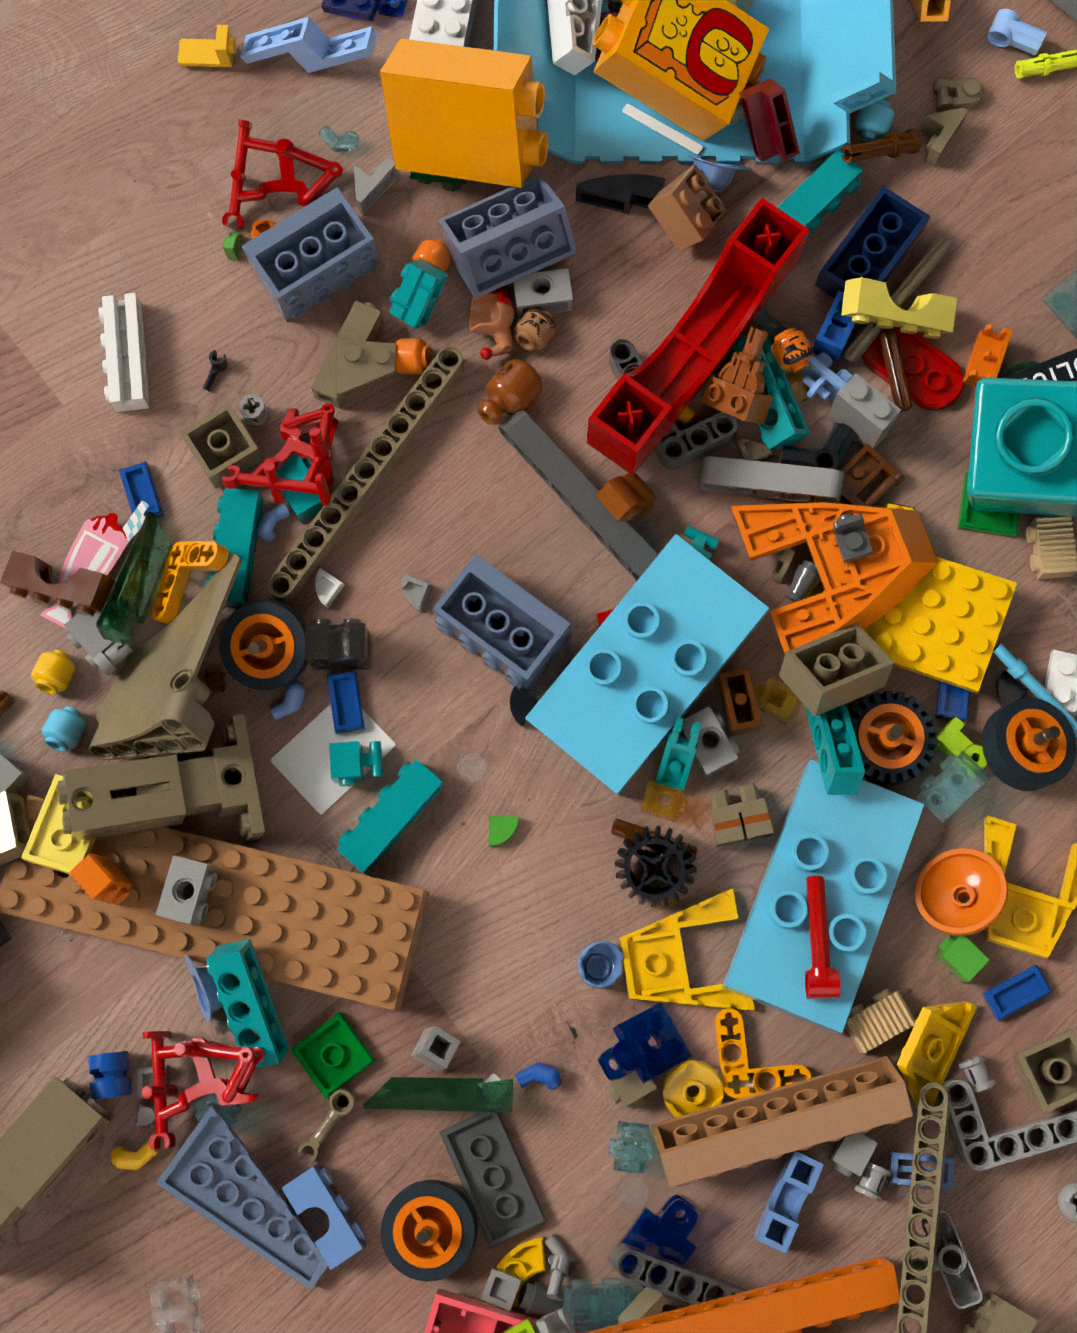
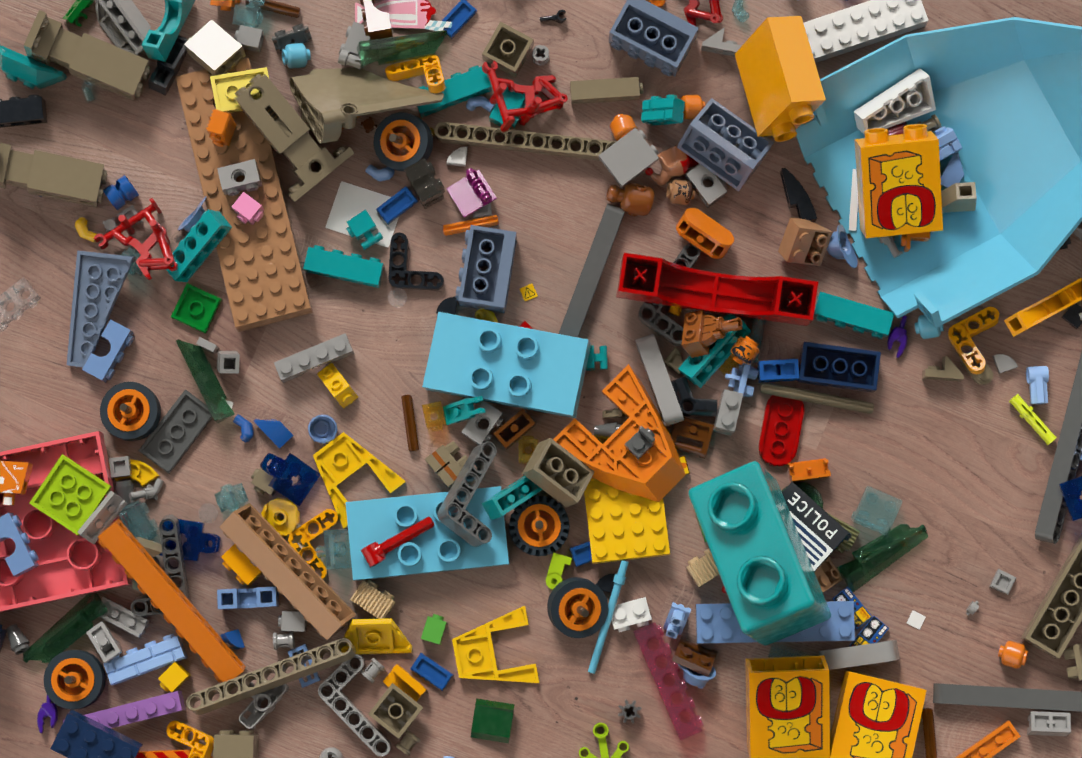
camera: 60 degrees right, 5 degrees up
yellow head [31,650,75,695] -> none
dark tan brick [298,1088,356,1162] -> none
dark tan wing [336,339,396,396] -> none
bright green tile [488,816,519,847] -> none
dark orange brick [596,473,658,522] -> none
black gear [615,825,697,907] -> none
dark red piece [739,78,800,162] -> none
reddish brown pin [841,128,922,164] -> none
light yellow arch [841,277,957,339] -> none
reddish brown axle [879,330,912,413] -> none
orange dish [915,848,1008,936] -> none
clear light blue brick [917,750,989,823] -> none
none -> light grey tile [196,337,219,354]
none -> light orange brick [221,544,263,586]
none -> blue tile [221,629,245,650]
none -> bright pink brick [232,192,264,225]
none -> blue slope [254,419,294,449]
none -> dark grey hinge [272,24,312,51]
none -> light grey arch [274,333,354,383]
none -> clear light blue tile [316,530,352,570]
none -> yellow bracket [317,363,358,409]
none -> light orange panel [383,664,427,702]
none -> black beam [388,232,444,290]
none -> dark grey beam [437,442,497,547]
none -> orange axle [443,215,499,236]
none -> hinge [446,168,497,218]
none -> yellow arm [474,309,499,323]
none -> yellow sticker [520,283,538,301]
none -> light grey brick [598,127,659,188]
none -> orange brick [676,208,734,259]
none -> dark purple hand [887,316,908,358]
none -> light orange beam [948,307,1000,375]
none -> light grey tile [992,354,1018,374]

